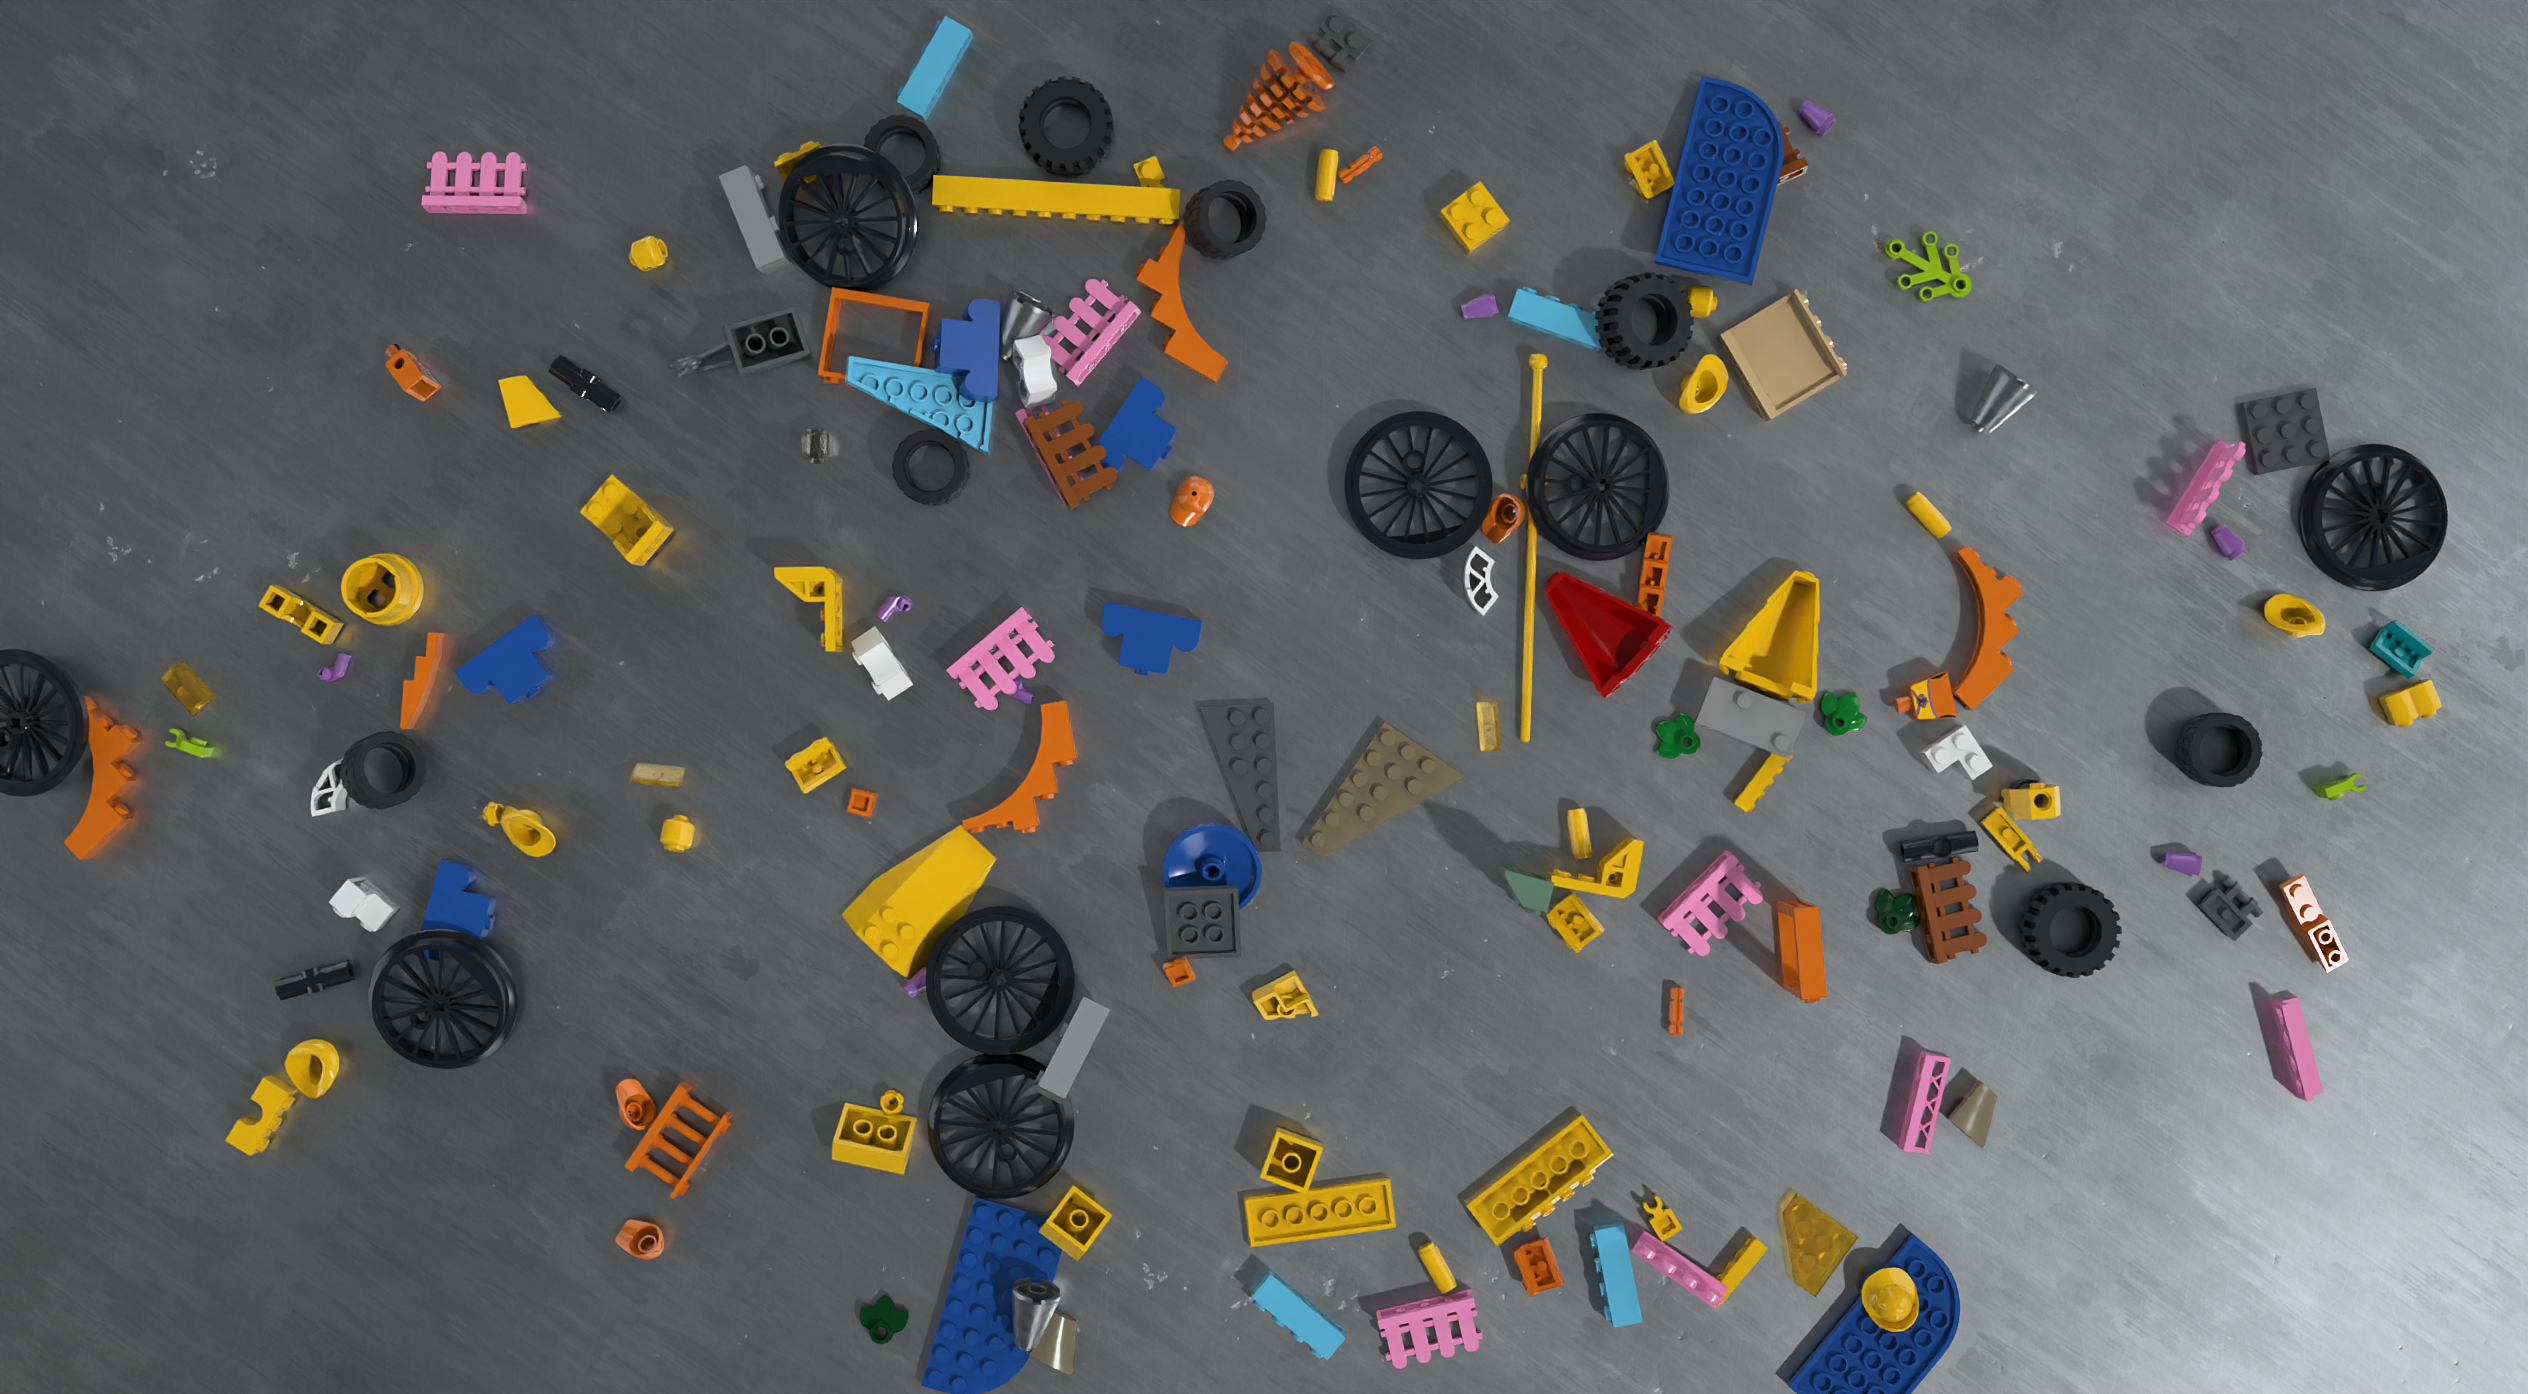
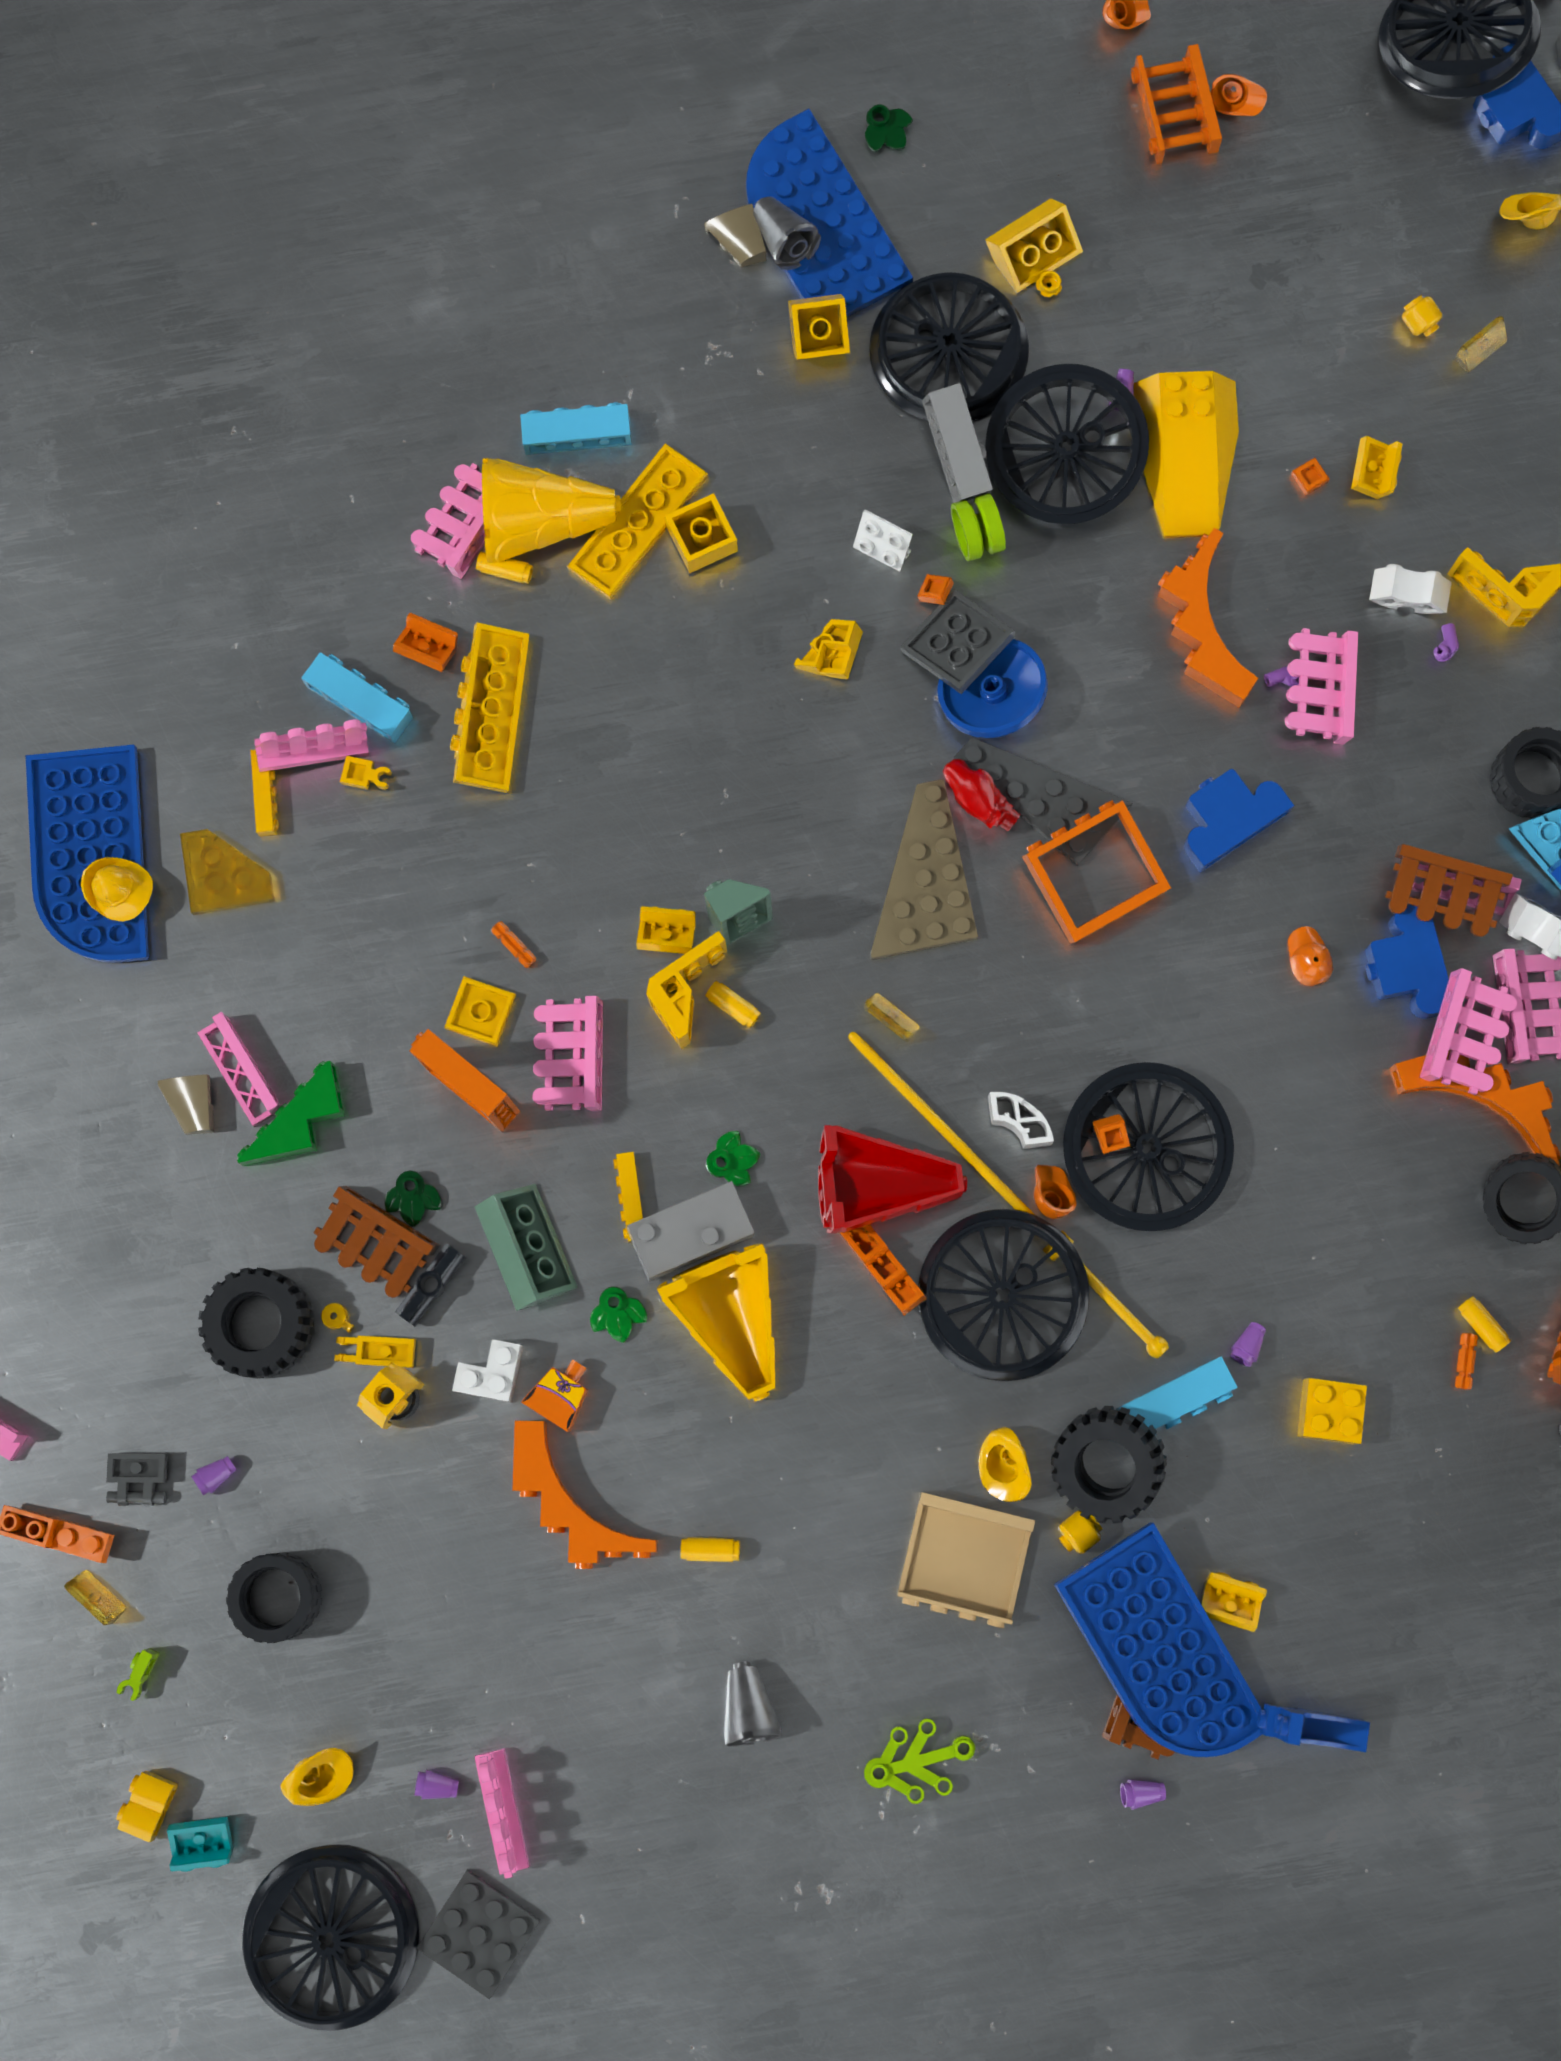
camera: 140 degrees right, 10 degrees down
none -> clear yellow slope [64,1570,126,1625]
none -> green slope [237,1061,345,1166]
none -> yellow piece [321,1303,354,1333]
none -> yellow tile [444,976,517,1047]
none -> sand green slope [475,1184,577,1311]
none -> yellow cone [482,458,621,563]
none -> white hinge [853,510,913,572]
none -> red animal [943,759,1020,832]
none -> lime wheel [951,493,1006,562]
none -> orange window [1022,800,1171,944]
none -> orange slope [1093,1114,1130,1154]
none -> blue arch [1257,1703,1370,1752]
none -> bright pink fence [1419,968,1517,1095]

